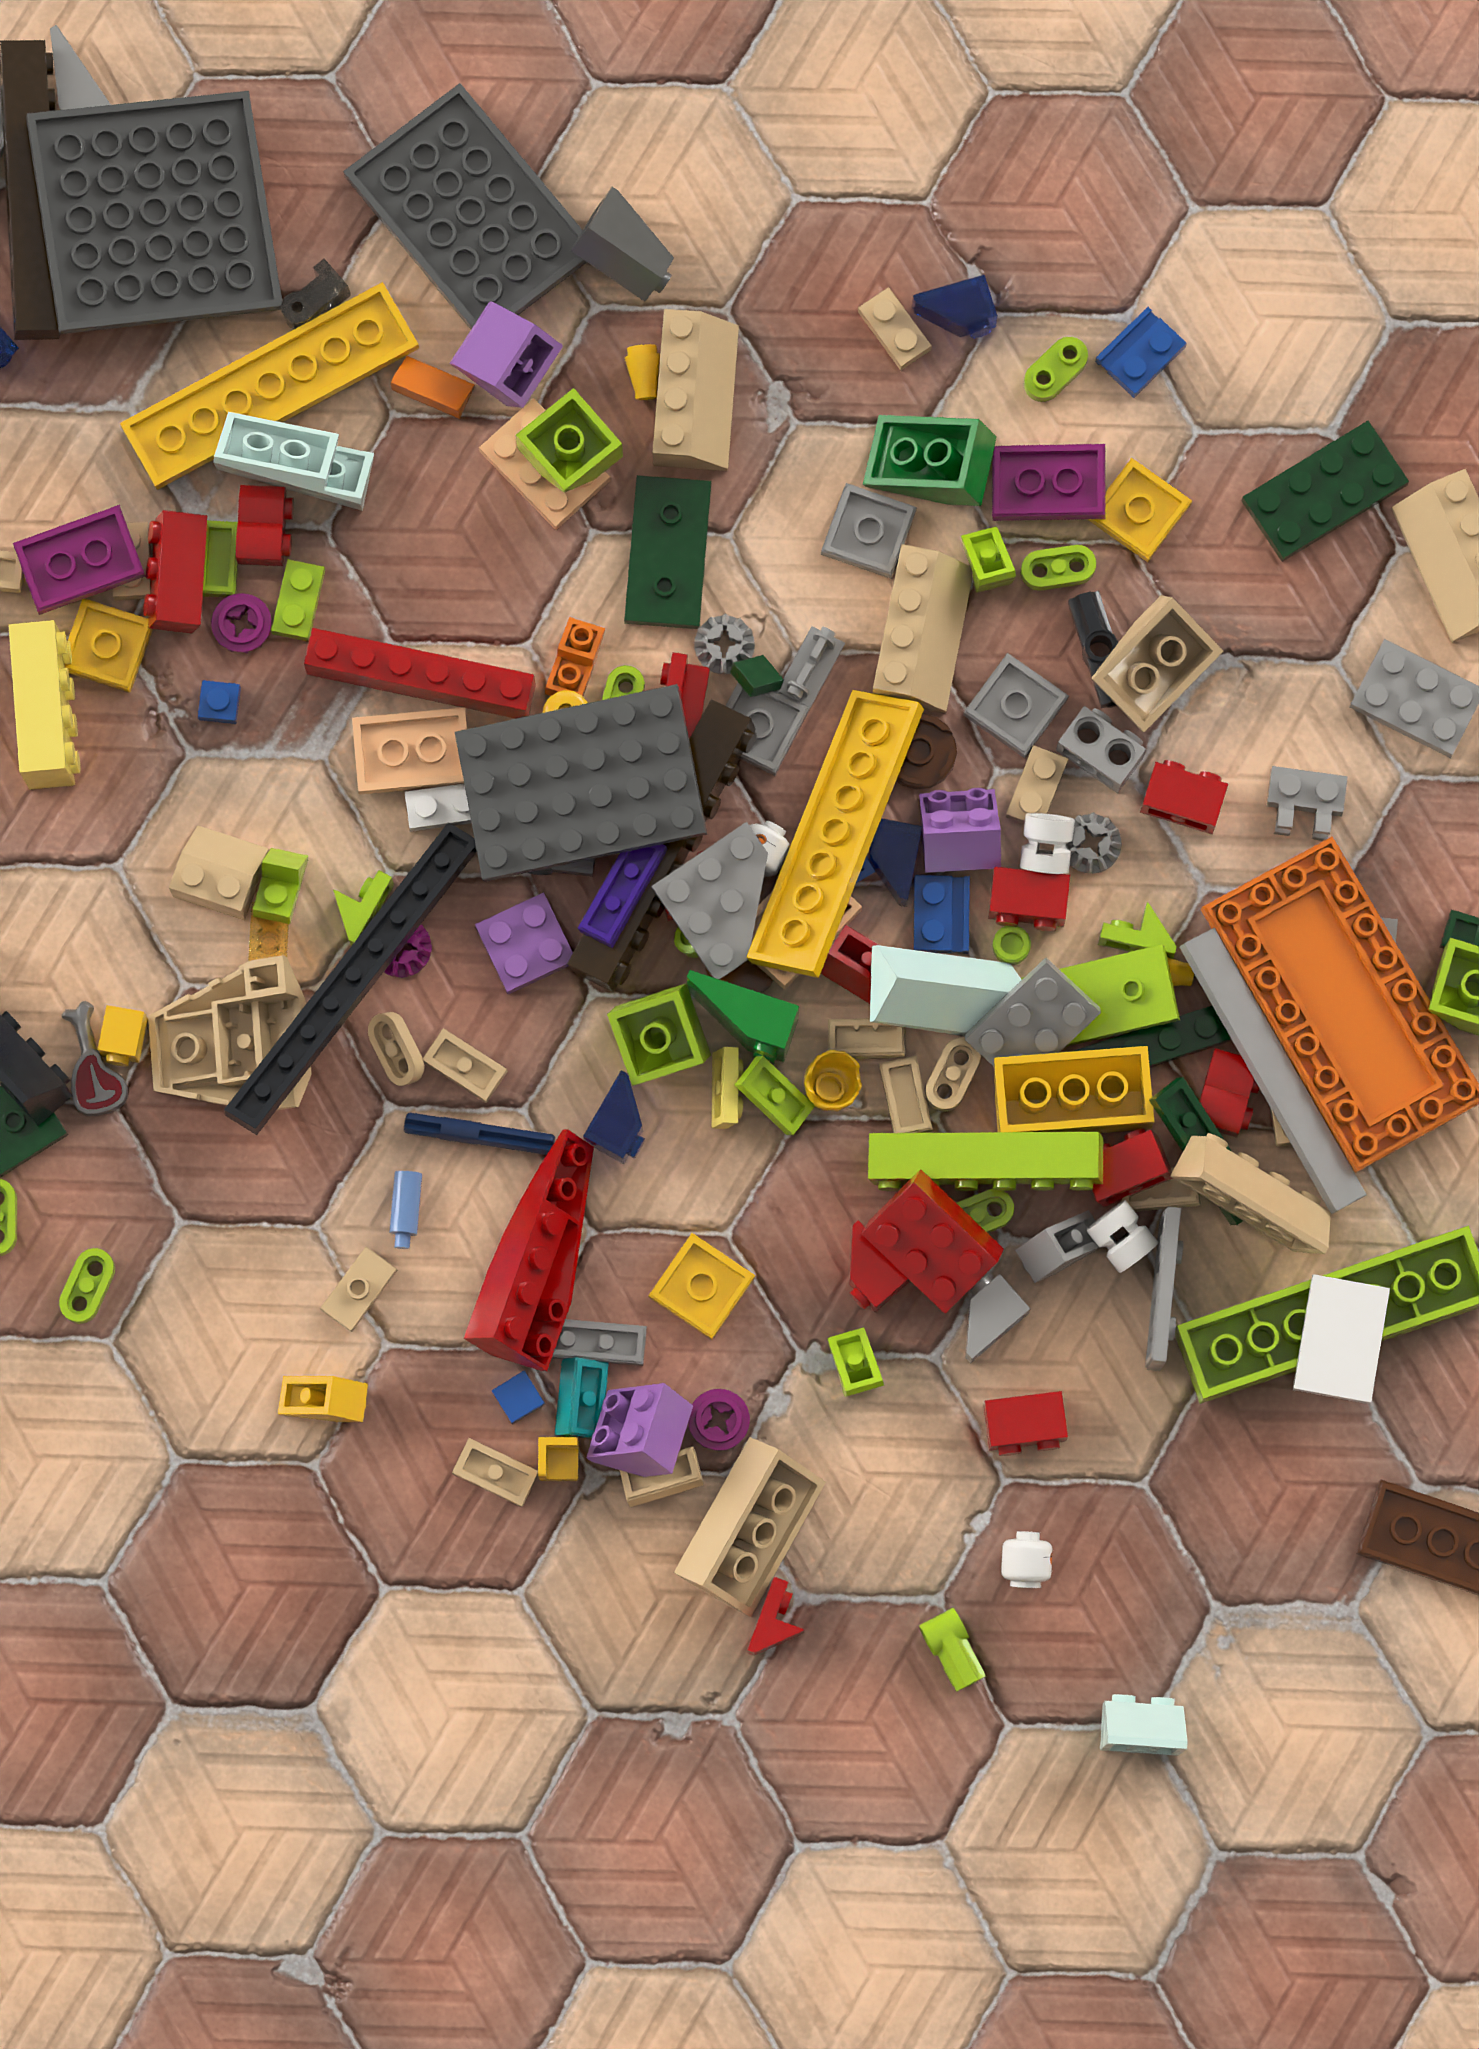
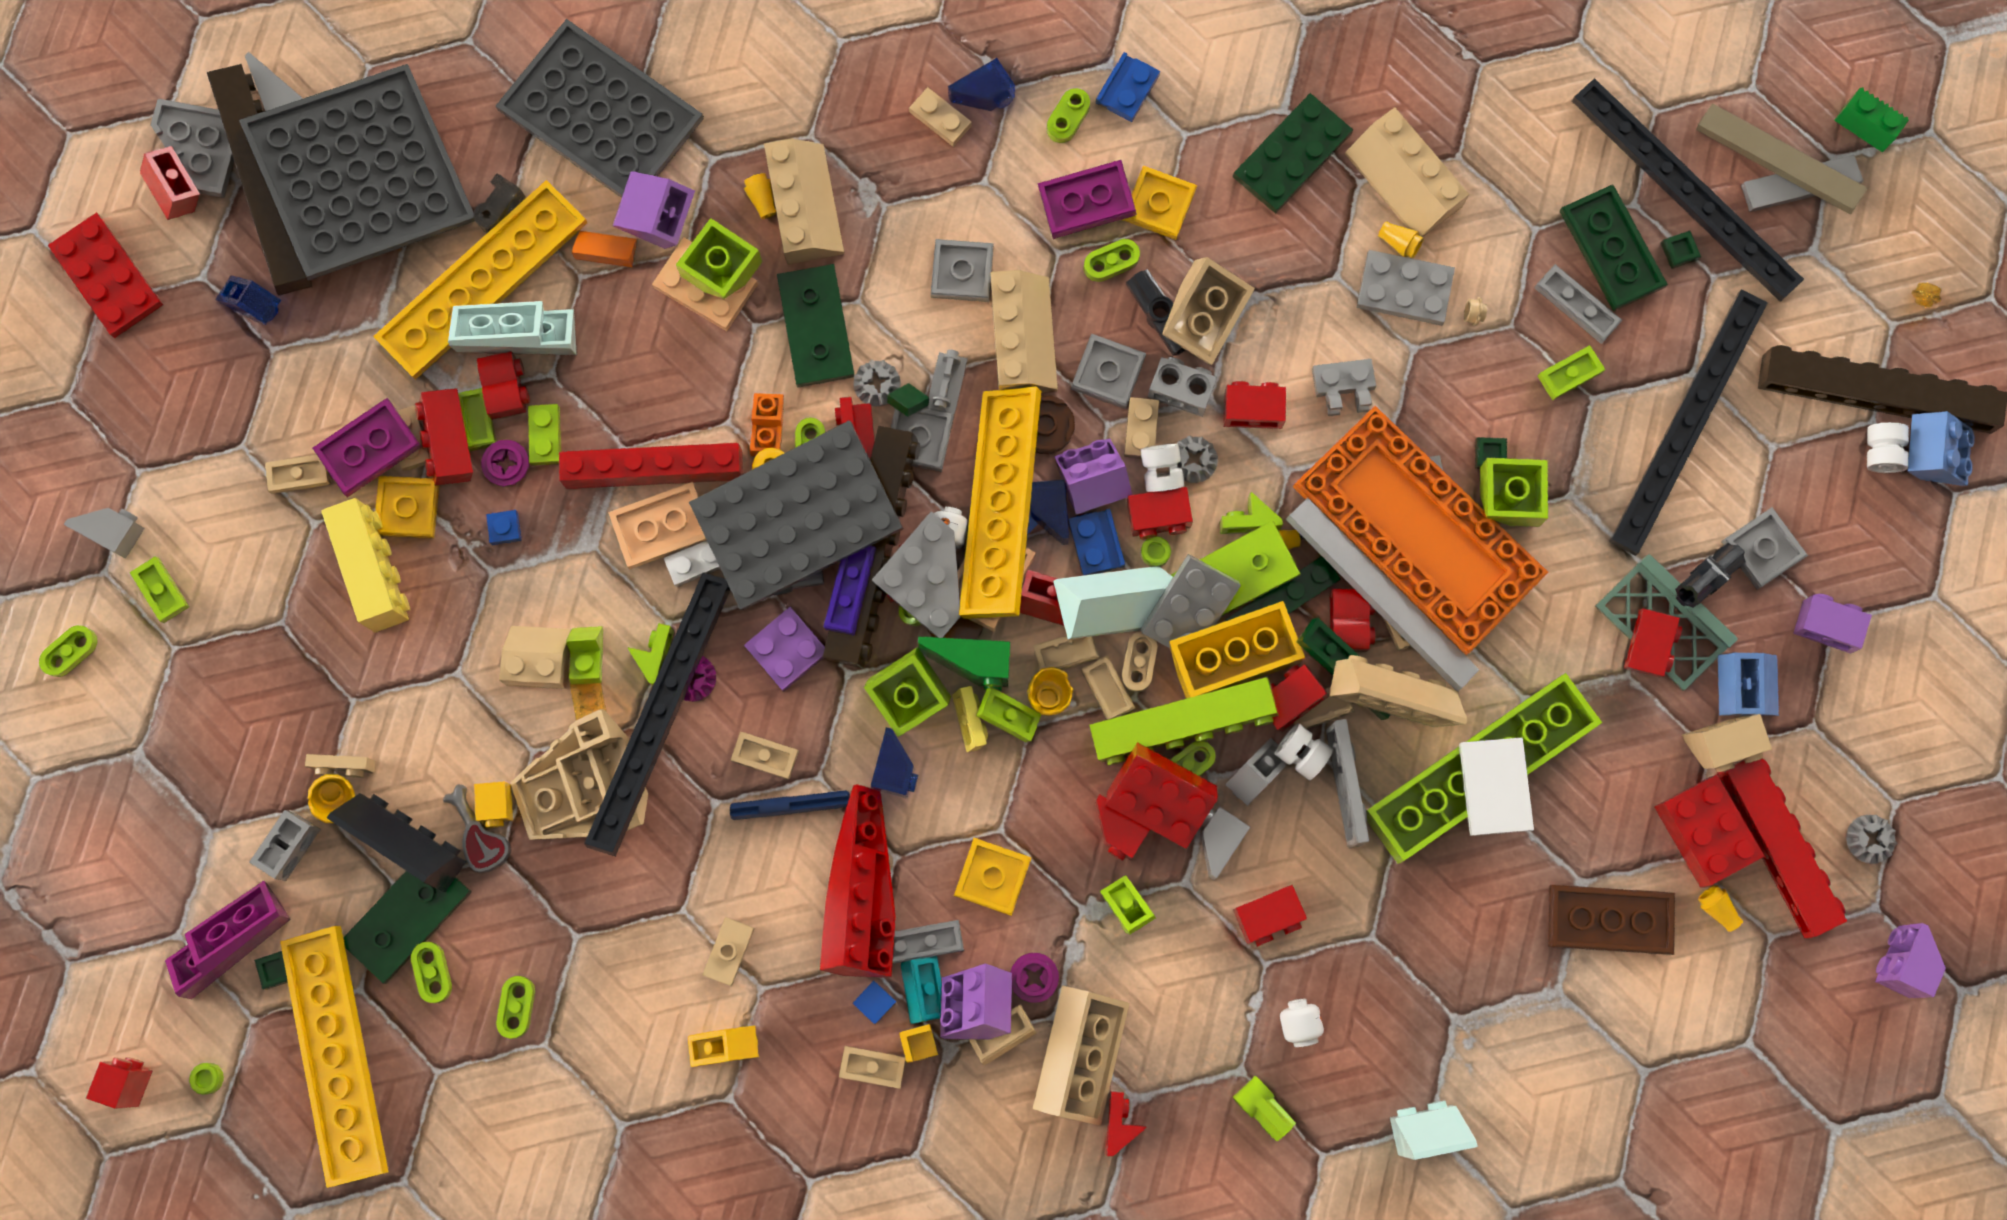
camera: 15 degrees left, 0 degrees up
tan plate [368,1012,424,1086] -> none
medium blue cylinder [389,1171,422,1249] -> none
dark grey slope [571,186,674,302] -> none
green slope [863,415,997,506] -> none
lime slope [961,526,1016,593] -> none
none -> yellow cone [1378,221,1424,258]

